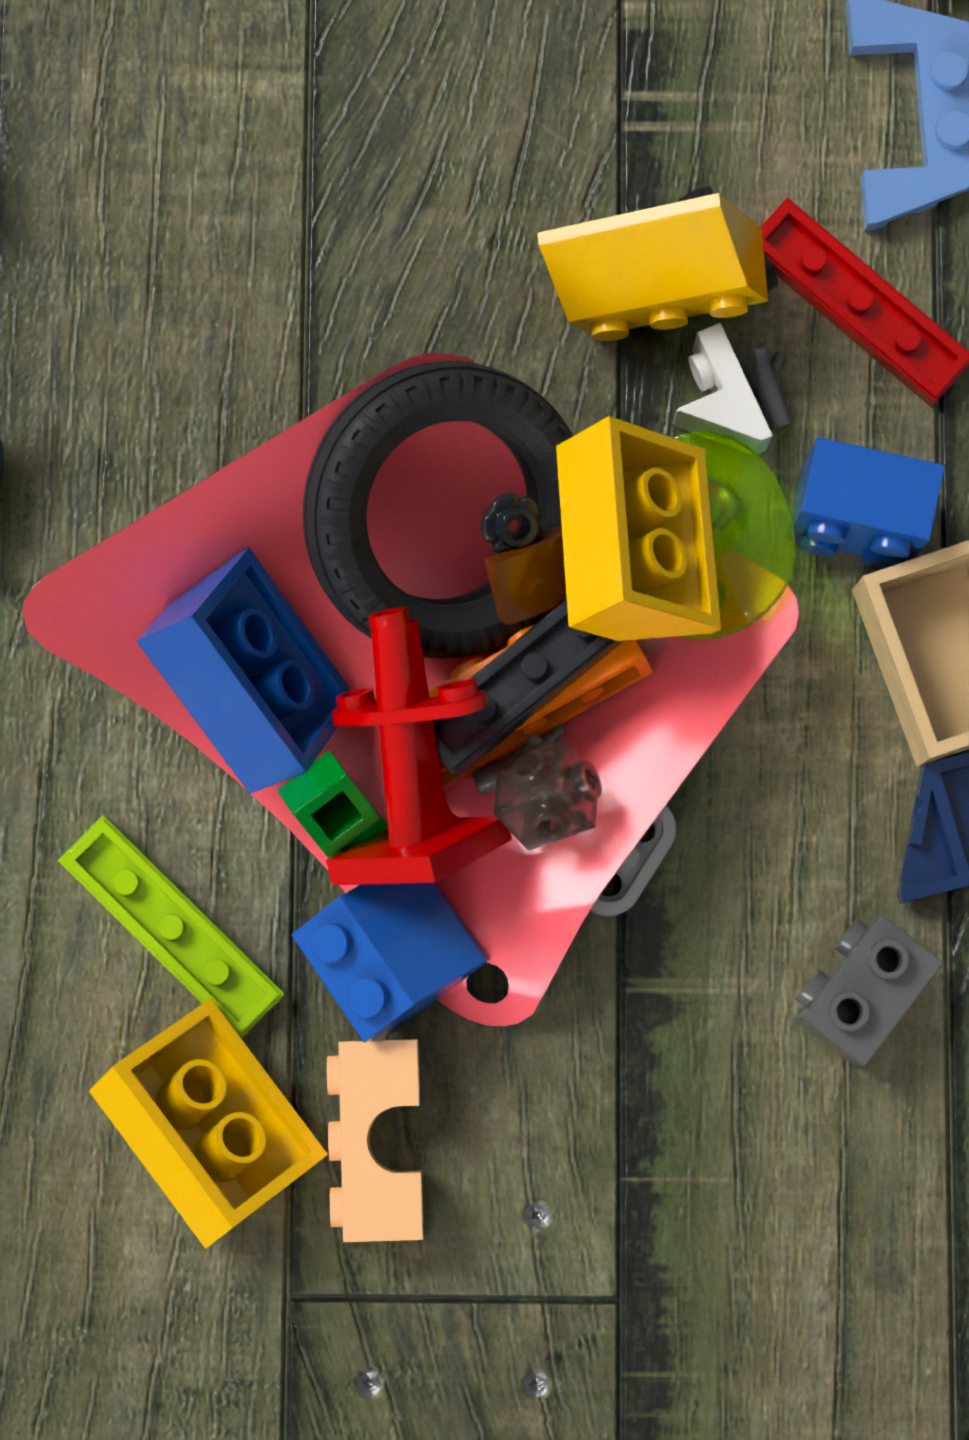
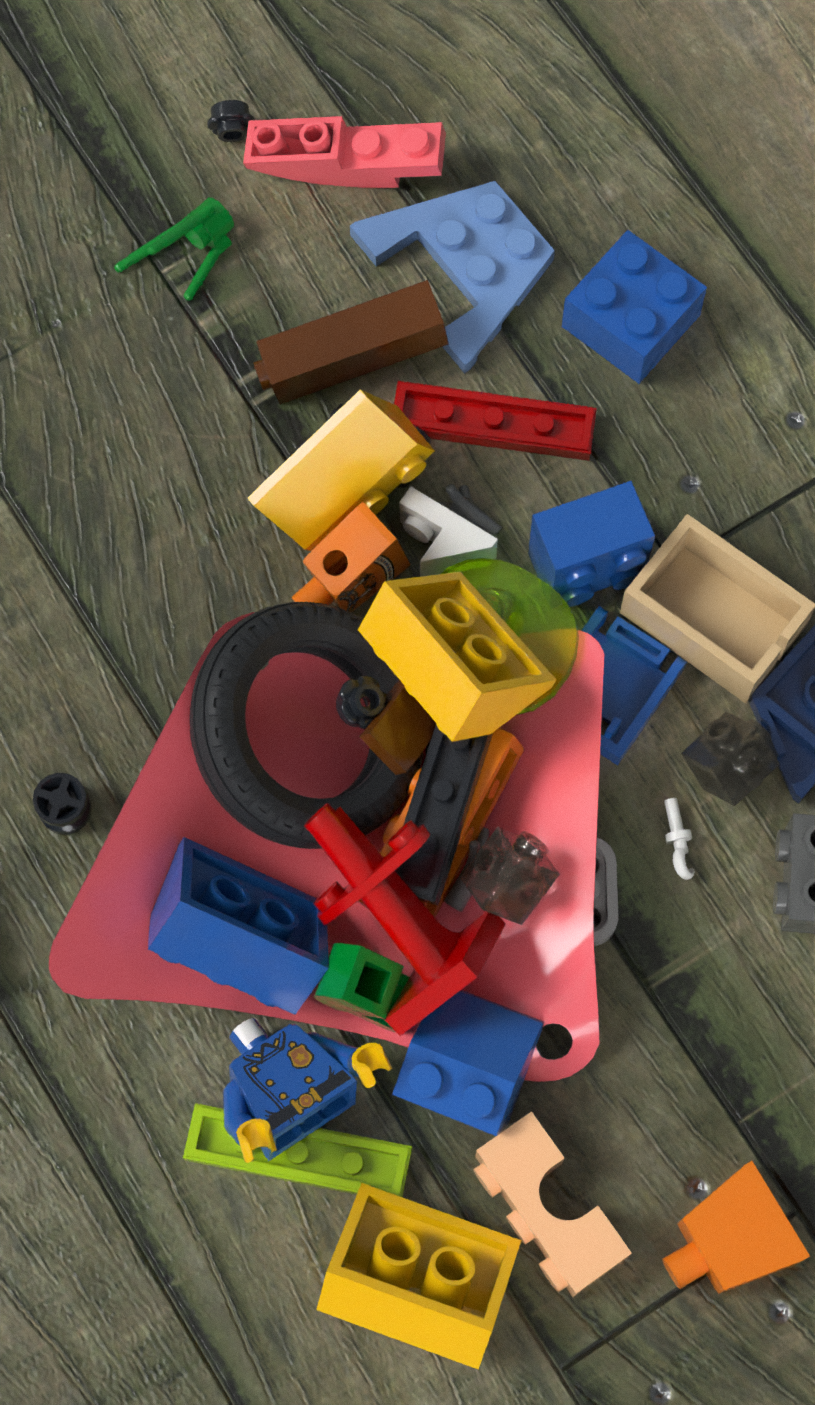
camera: 30 degrees left, 10 degrees down
none -> black wheel [33,773,92,835]
none -> blue torso [223,1018,392,1163]
none -> reddish brown brick [253,280,449,405]
none -> orange torso [291,502,411,612]
none -> blue container [581,606,687,766]
none -> orange torso [662,1161,810,1294]
none -> white hand [664,798,695,880]
none -> clear smoke brick [681,712,780,806]

